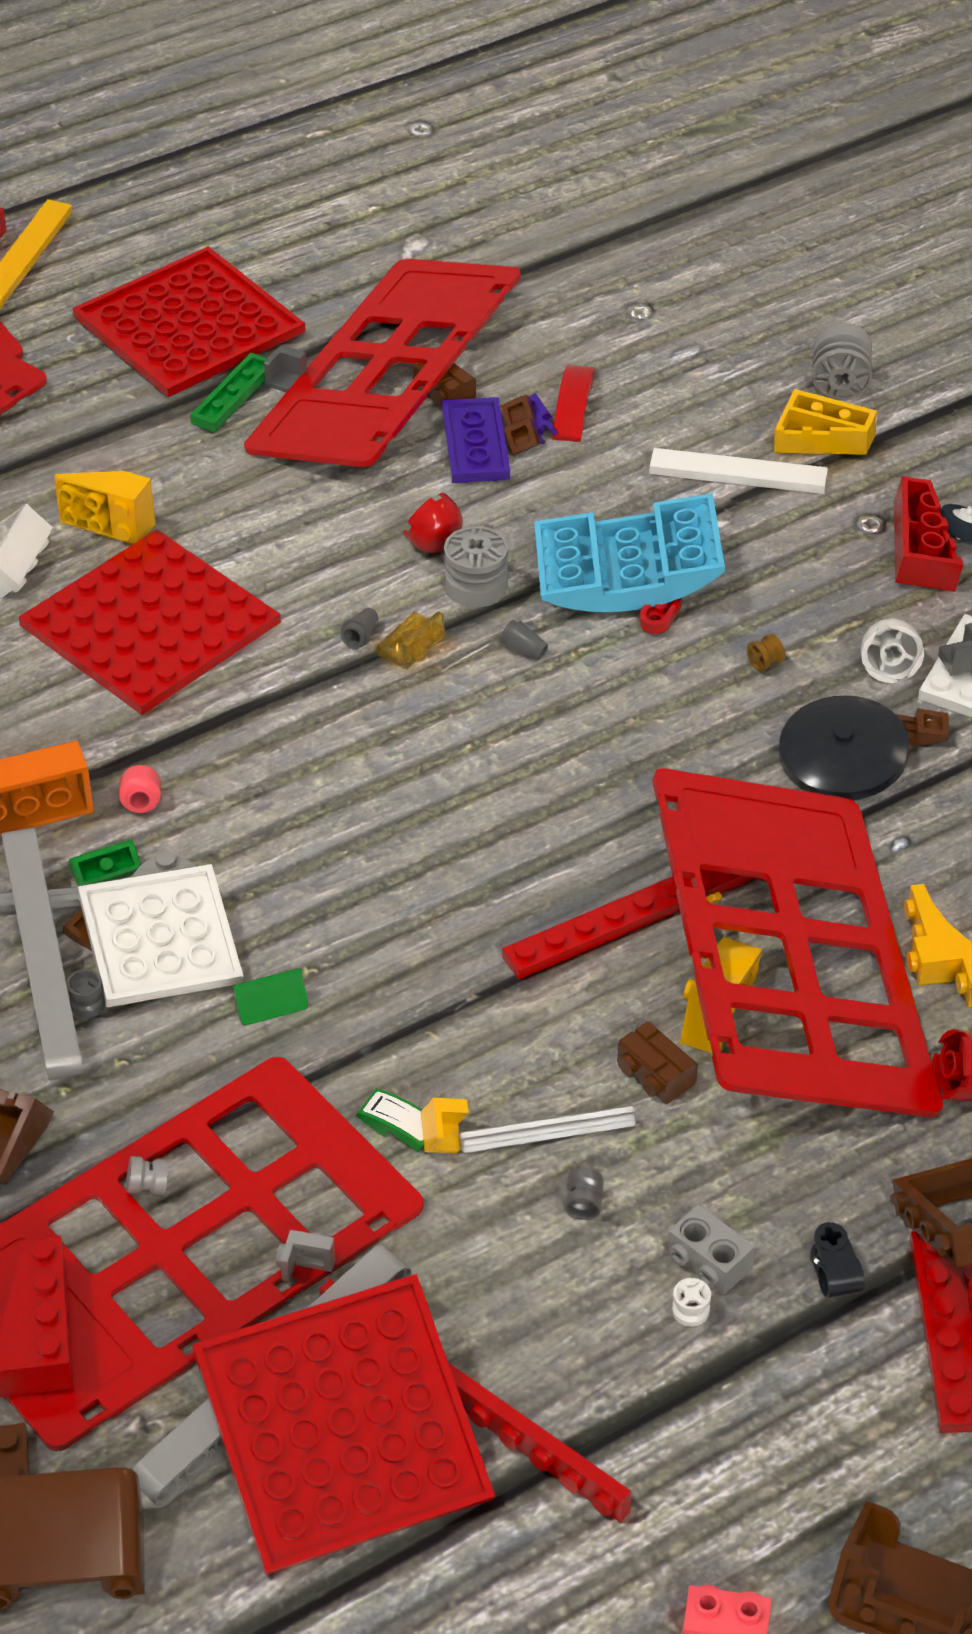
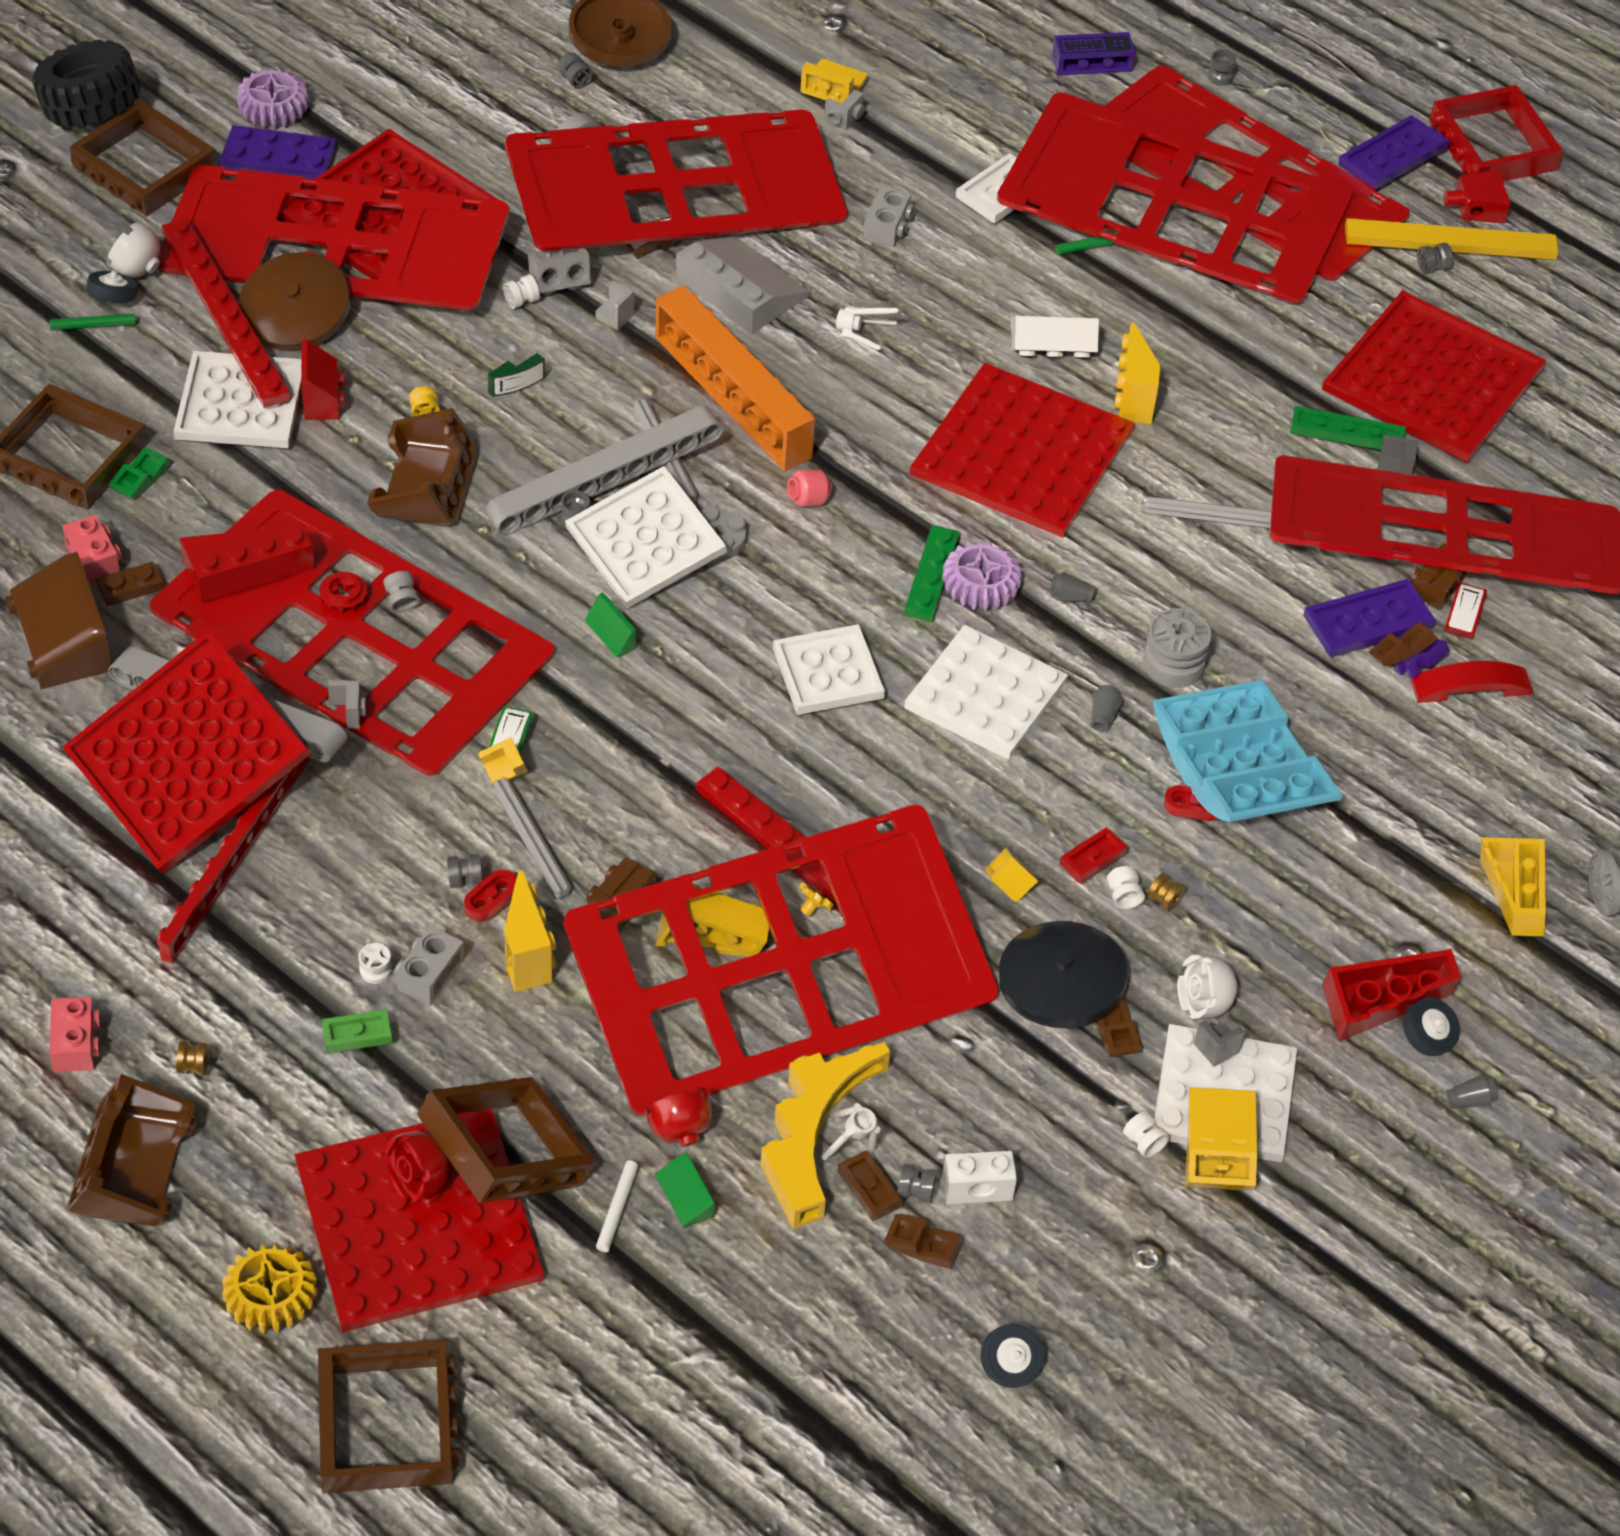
camera: 70 degrees right, 5 degrees up
green slope [68,839,142,887] -> none
clear yellow bracket [377,611,445,670] -> none
red cylinder [403,493,463,553] -> none
white tile [649,448,828,494] -> none
black piece [810,1222,865,1298] -> none
none -> pearl gold wheel [176,1040,209,1076]
none -> red gear [319,572,368,612]
none -> bright green plate [322,1009,392,1053]
none -> red plate [464,870,517,922]
none -> yellow slope [504,870,556,992]
none -> white plate [773,624,885,715]
none -> green plate [904,525,960,622]
none -> white plate [904,625,1068,760]
none -> lavender gear [942,541,1022,612]
none -> yellow panel [984,848,1038,902]
none -> red plate [1059,827,1127,884]
none -> white wheel [1107,866,1145,910]
none -> light grey axle [1144,496,1271,529]
none -> flat silver wheel [1417,242,1453,273]
none -> white slope [1444,582,1487,640]

